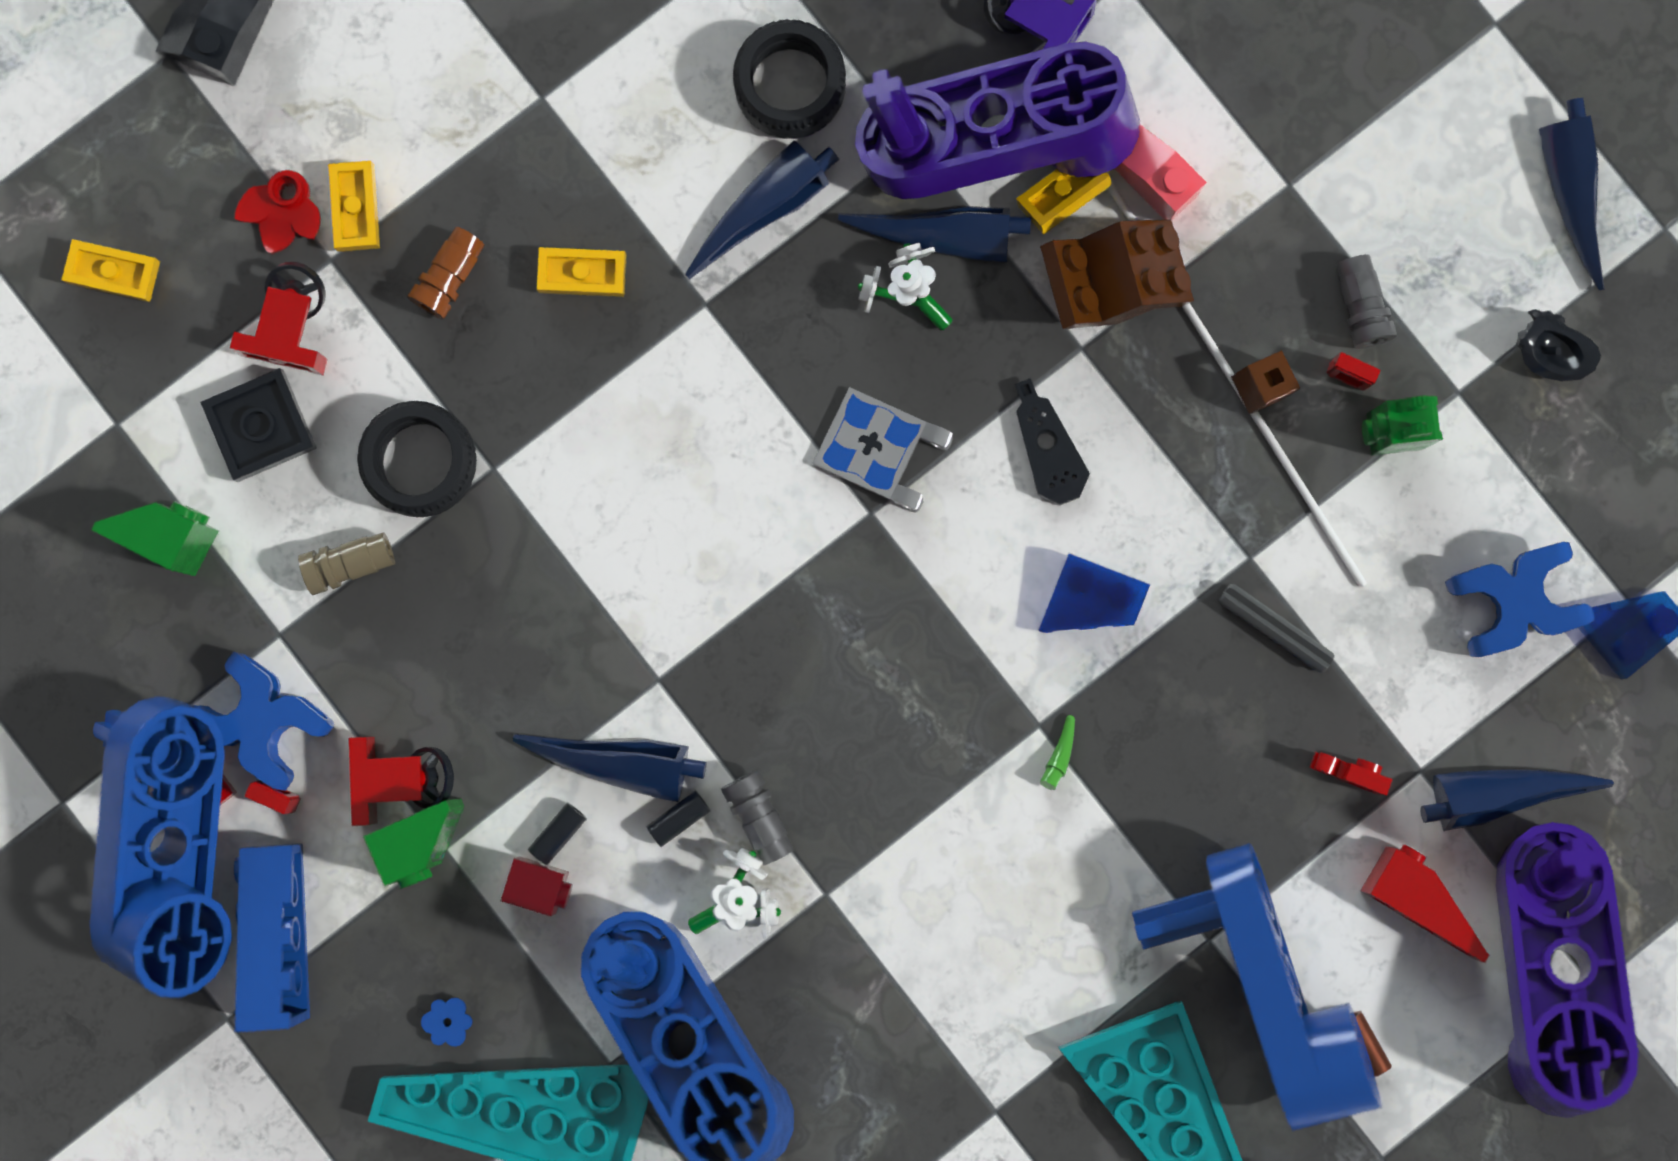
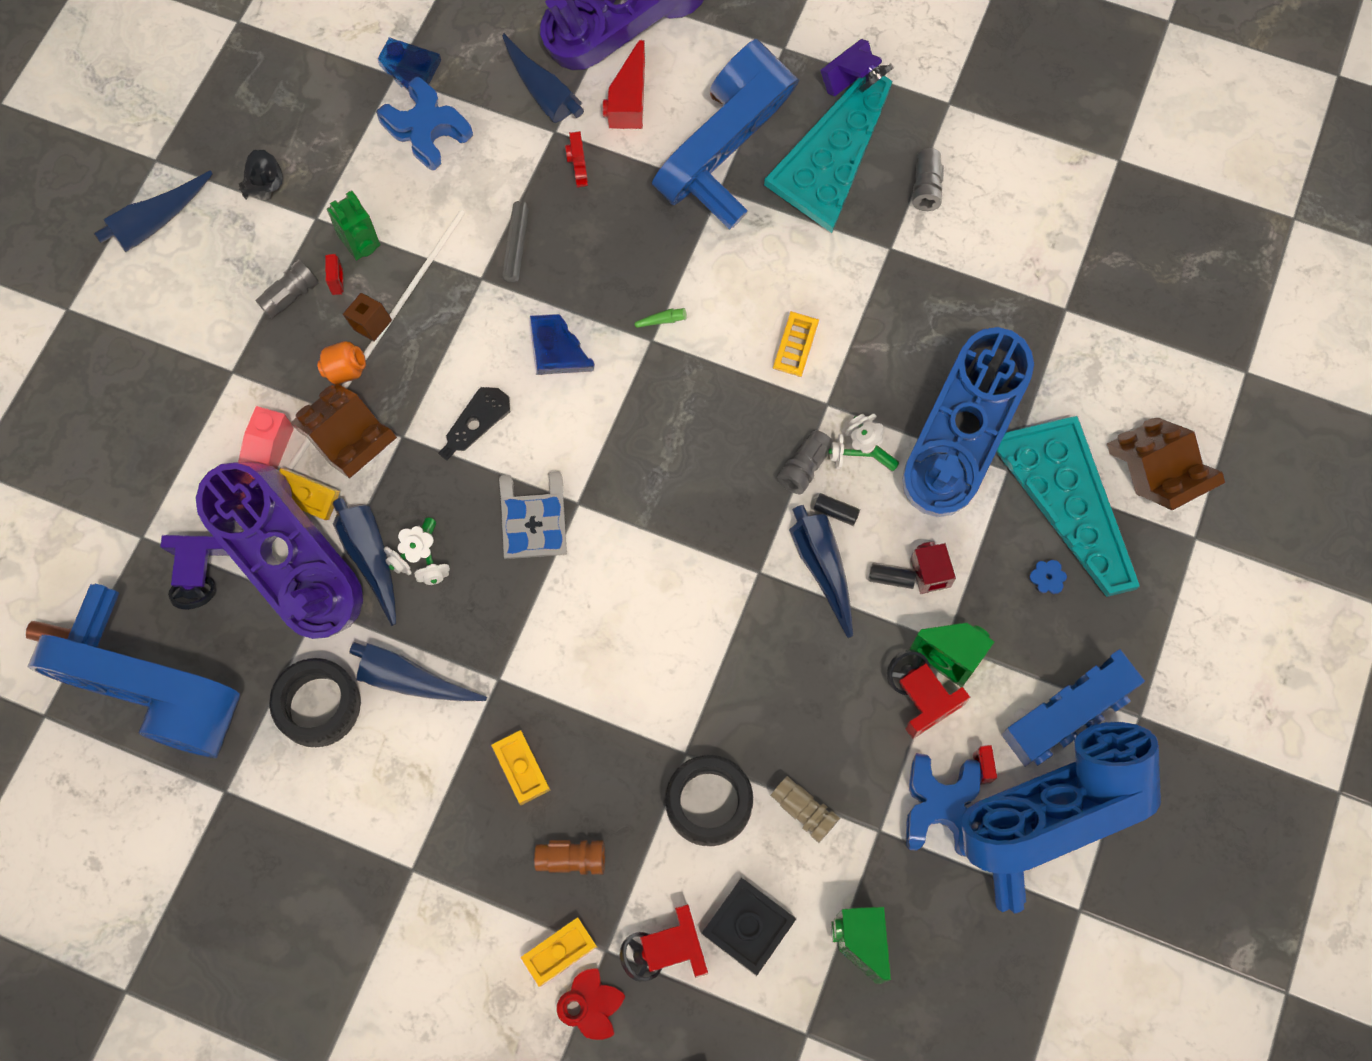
camera: 120 degrees left, 15 degrees down
none -> orange head [317,341,366,384]
none -> yellow slope [773,311,819,377]

